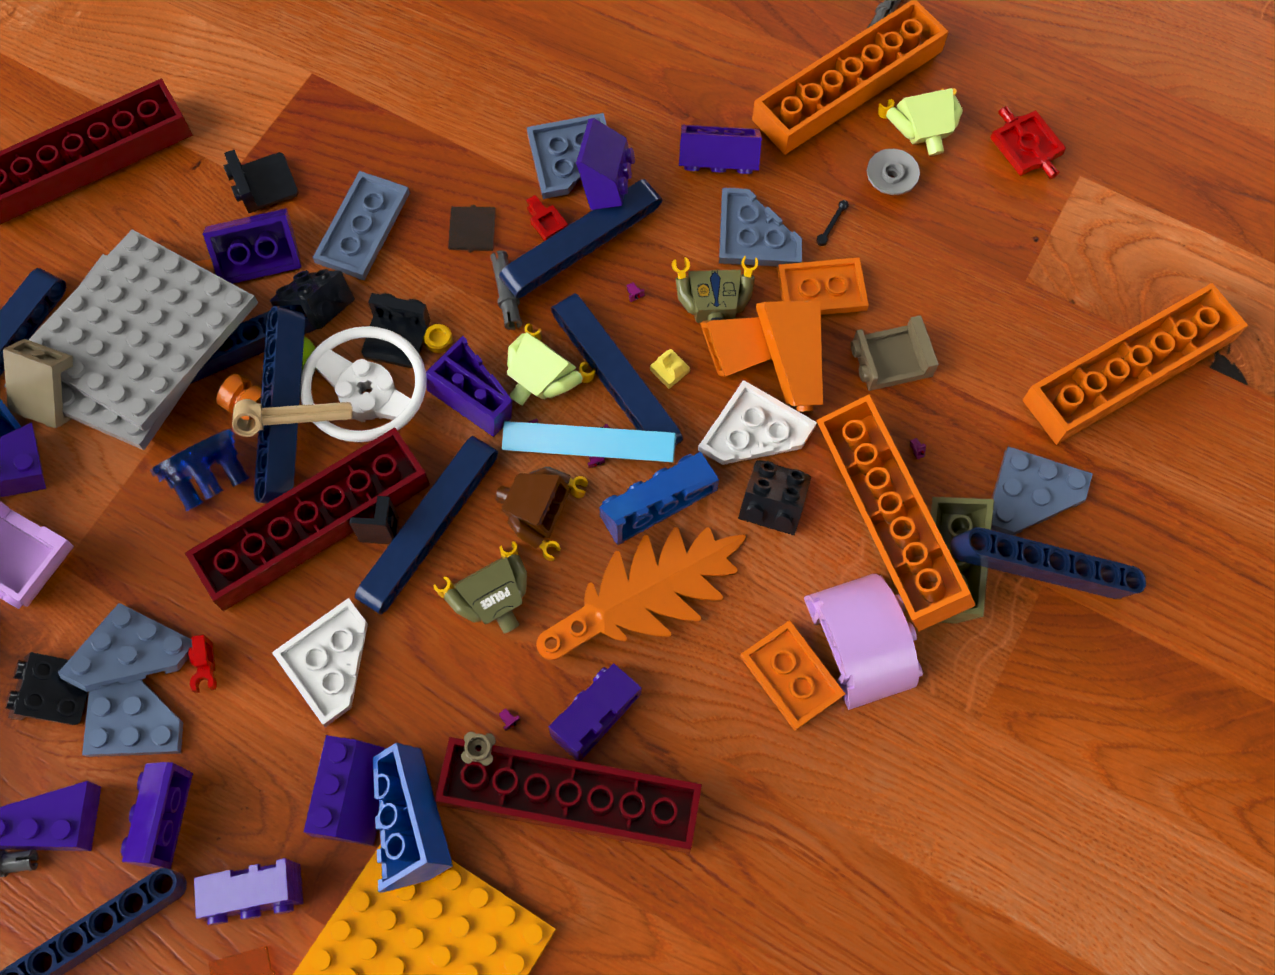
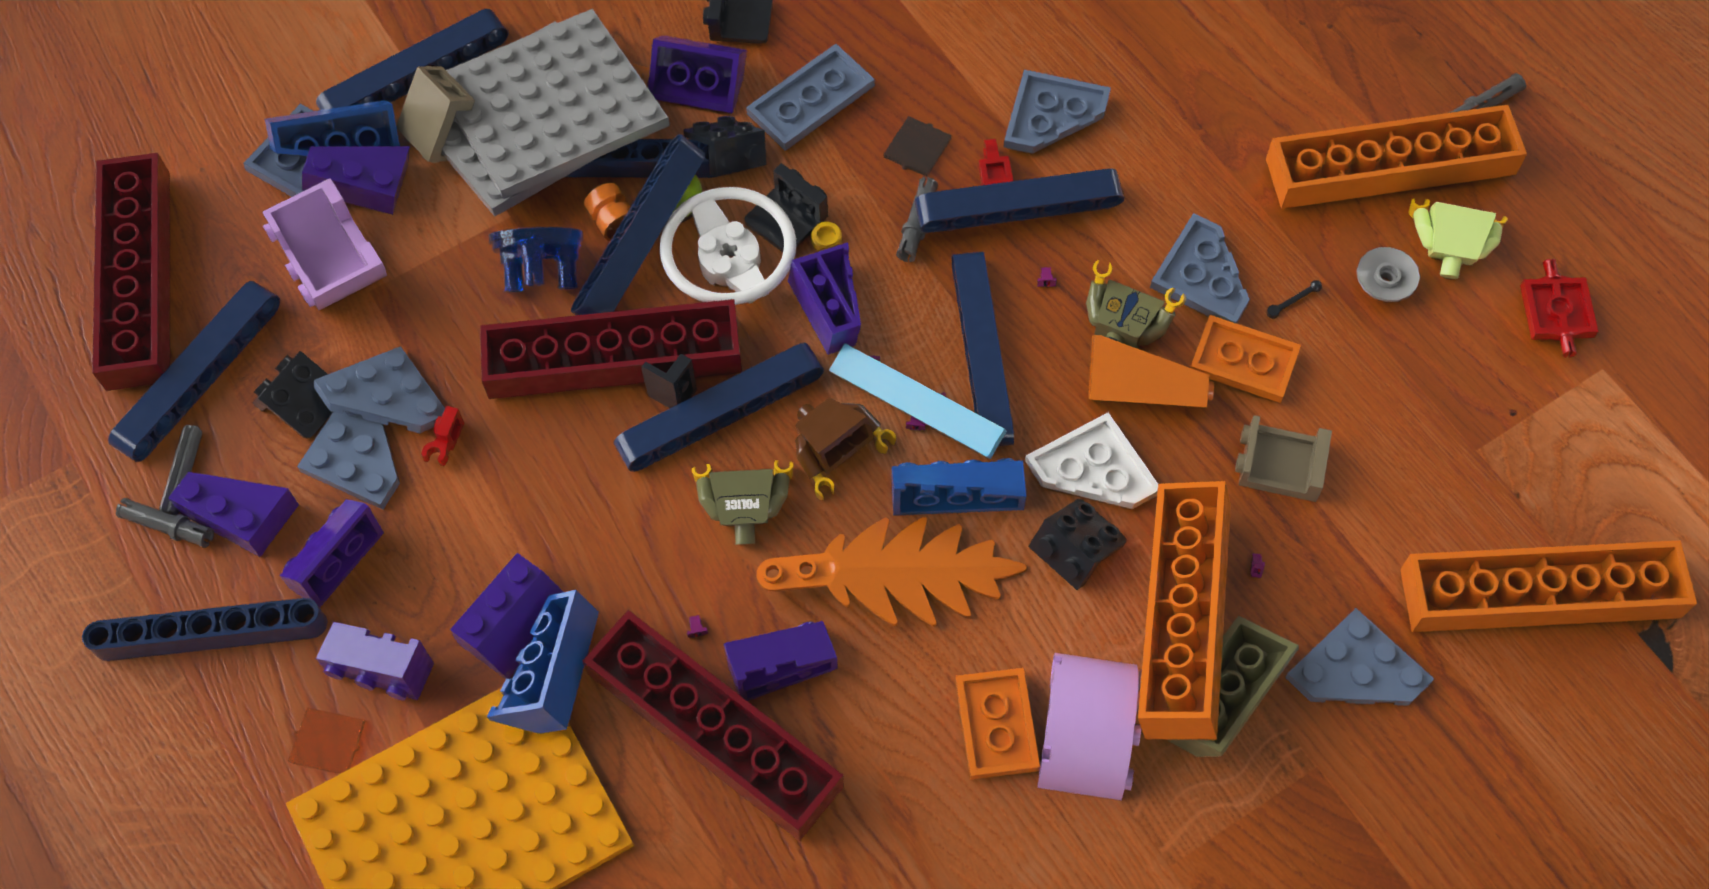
camera: 30 degrees right, 5 degrees down
tan axle [232,399,353,437] -> none
white plate [272,598,368,727] -> none
dark tan plate [461,731,496,766] -> none
yellowish green torso [507,323,595,406] -> none
dark purple slope [576,118,635,210] -> none
light yellow tile [650,349,690,389] -> none
dark purple slope [679,125,762,174] -> none
orange slope [756,300,823,411] -> none
dark blue beam [950,527,1146,599] -> none

